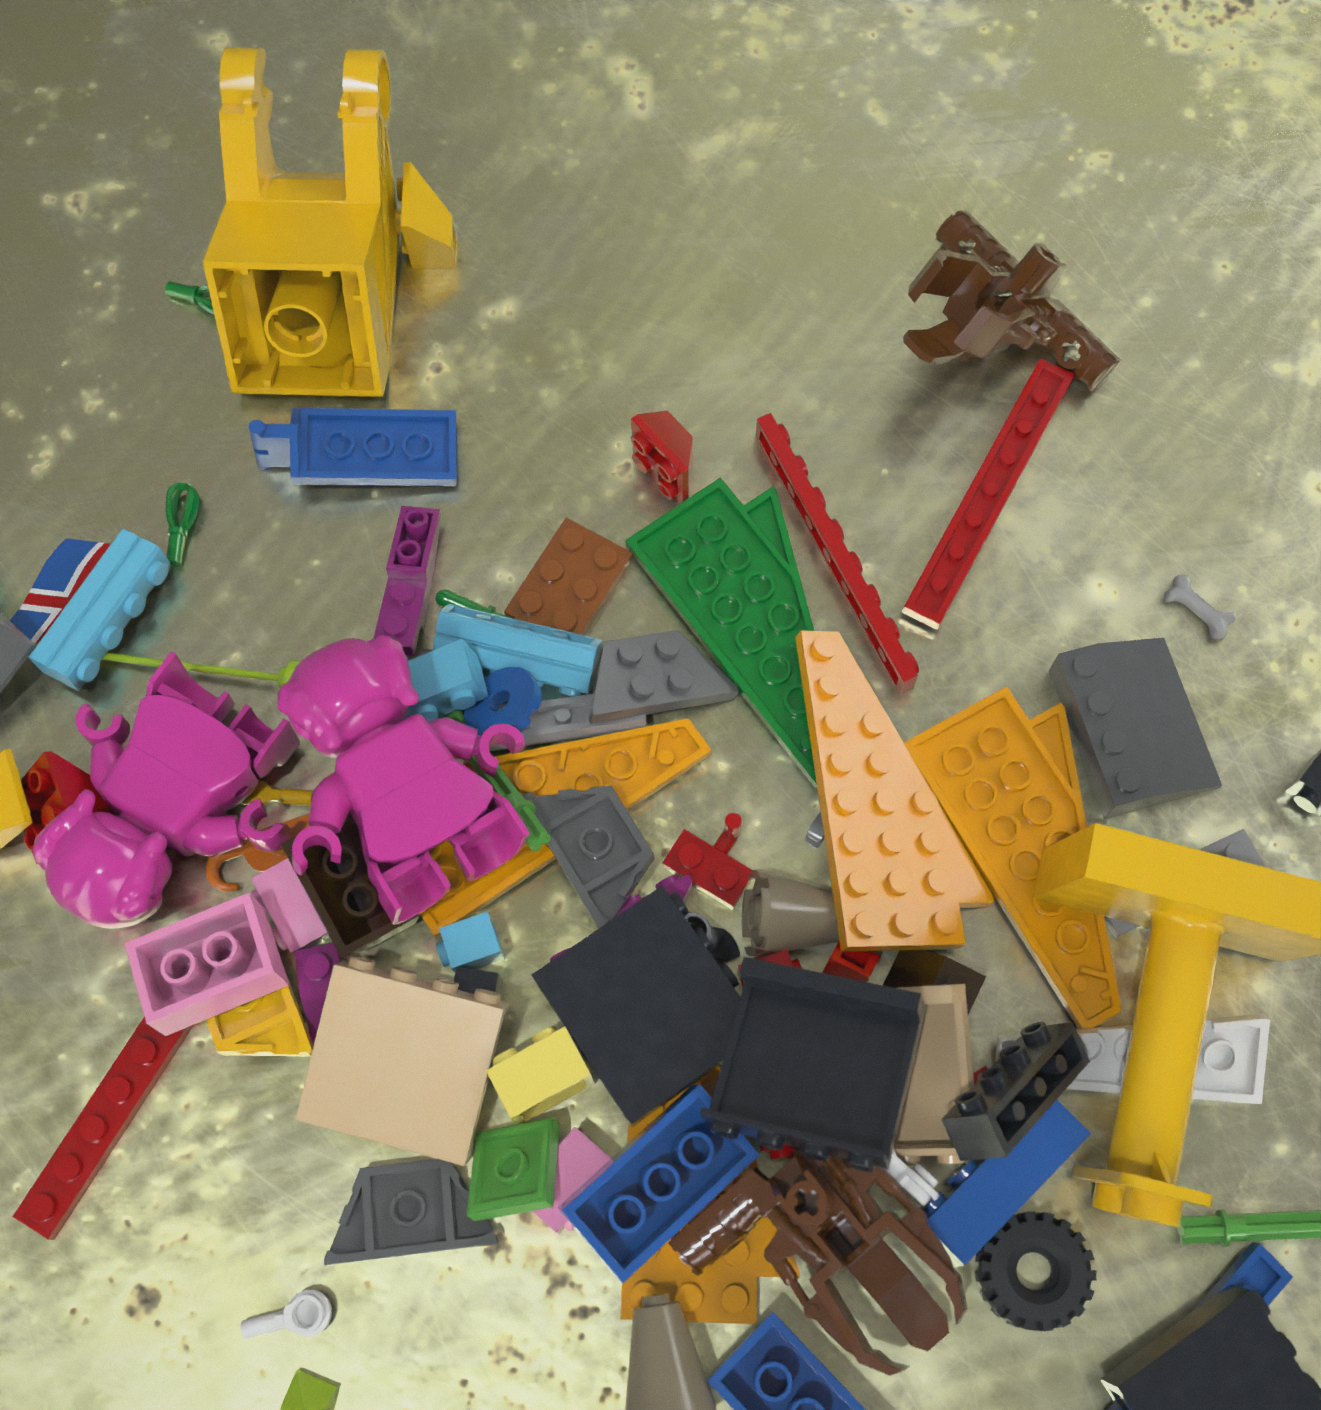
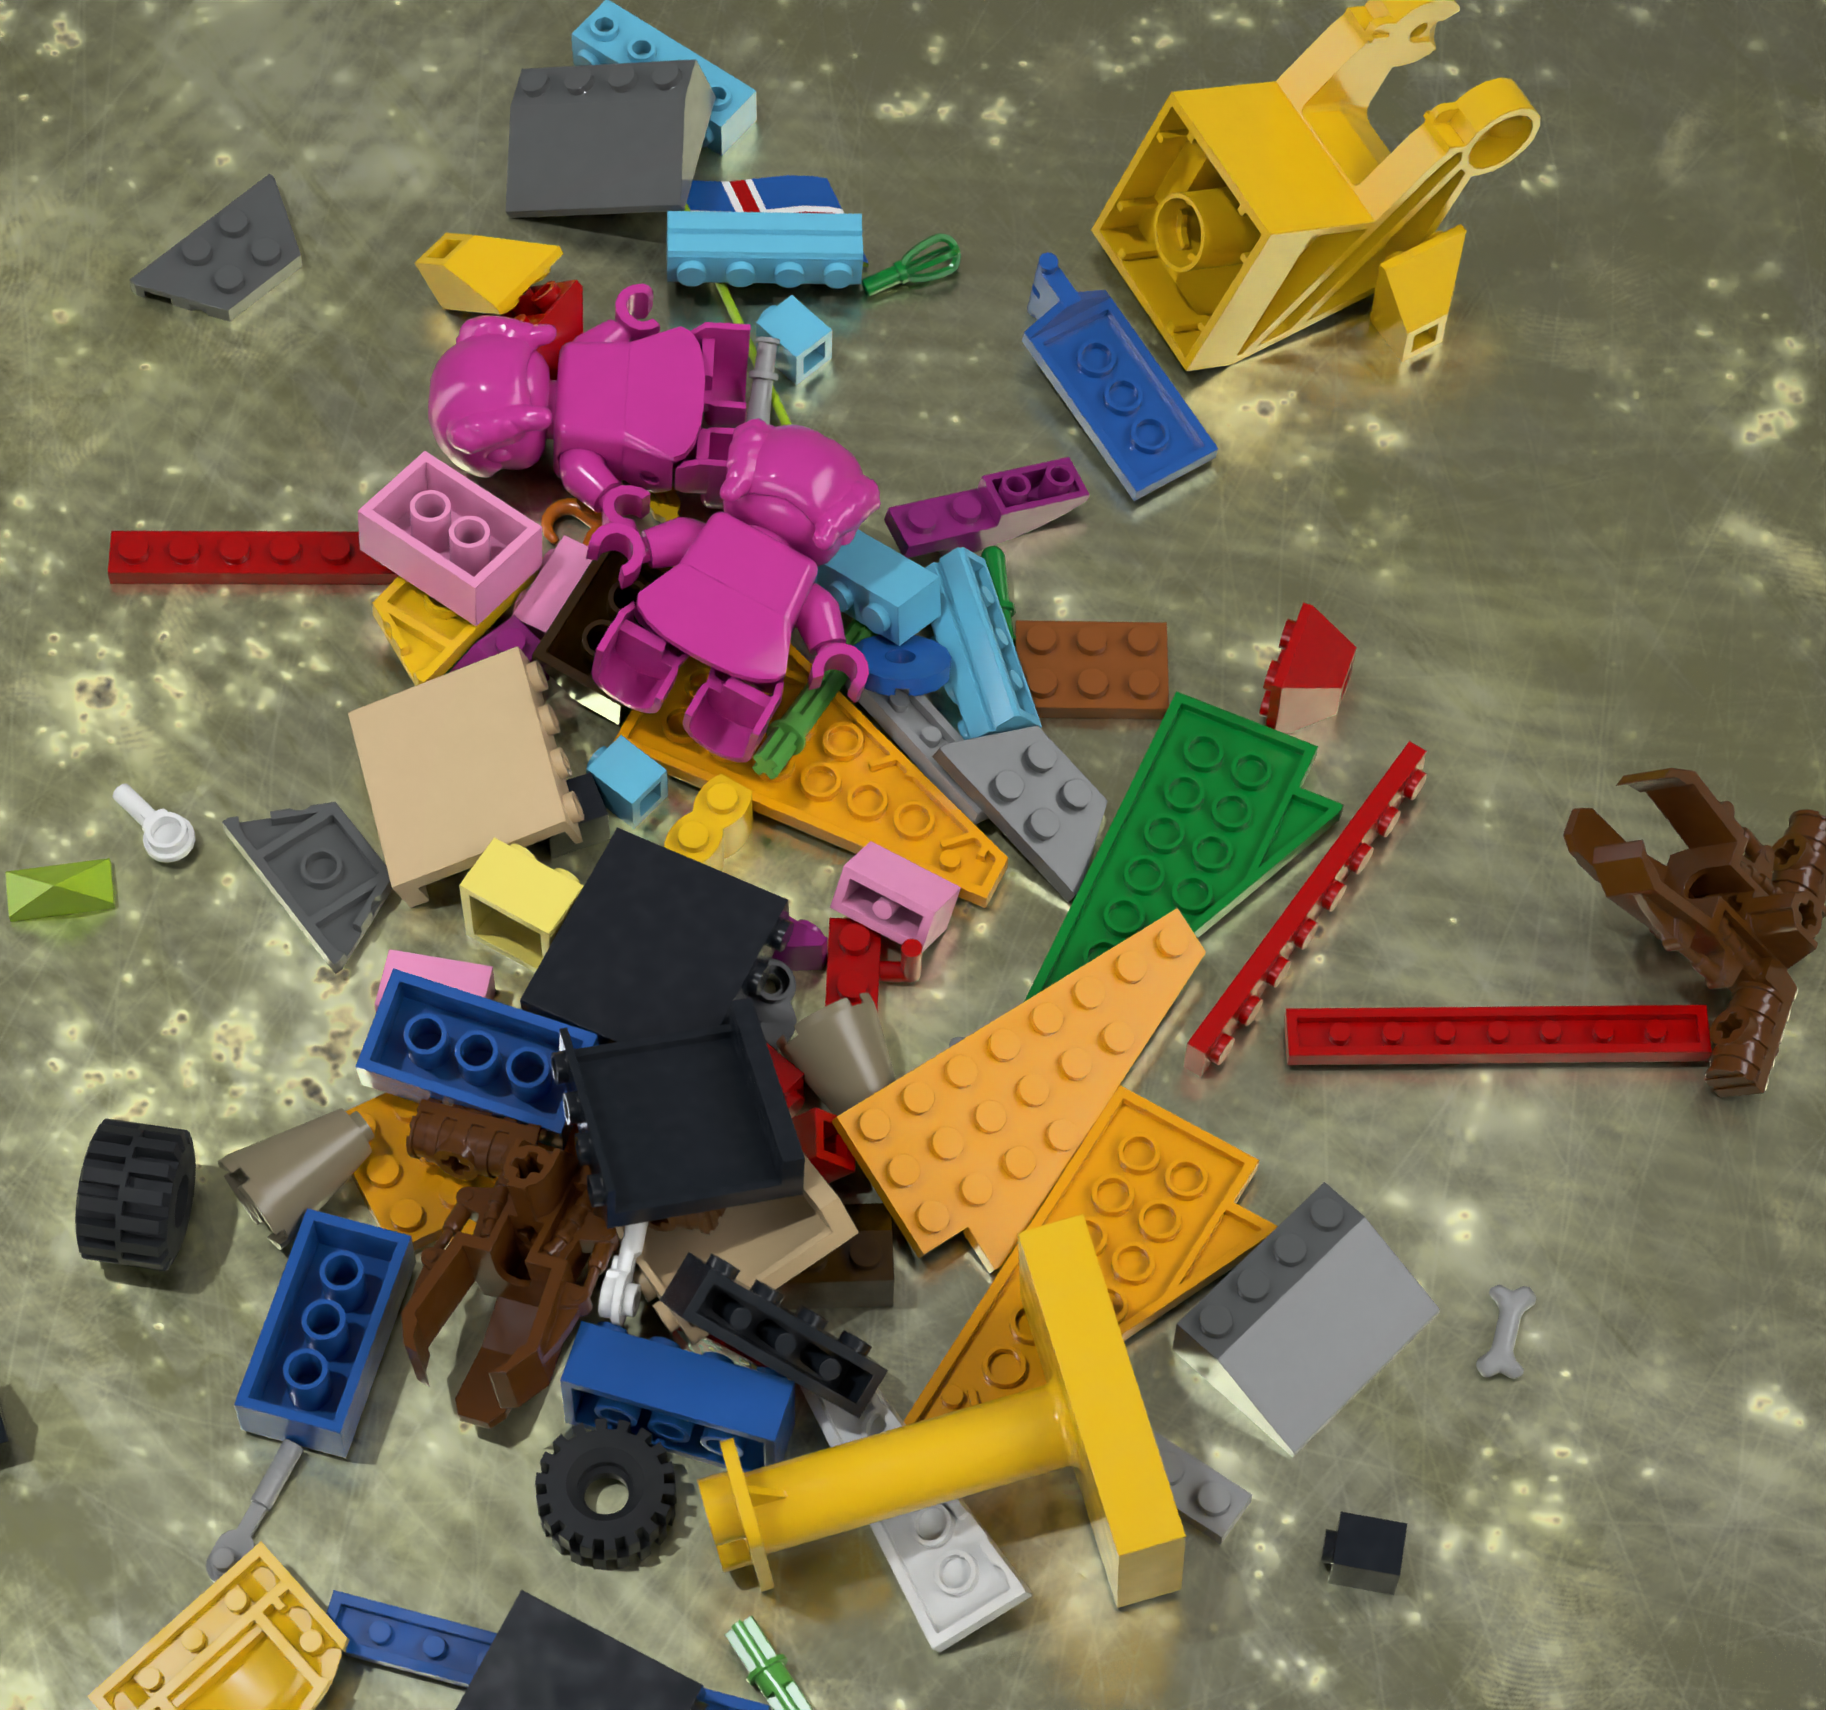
camera: 55 degrees right, 10 degrees down
bright green tile [466,1117,560,1221] -> none
dark grey wing [523,786,655,929] -> none
none -> yellow brick [664,774,753,871]
none -> light grey piece [746,336,780,424]
none -> medium azure brick [756,295,832,386]
none -> bright pink brick [830,841,961,953]

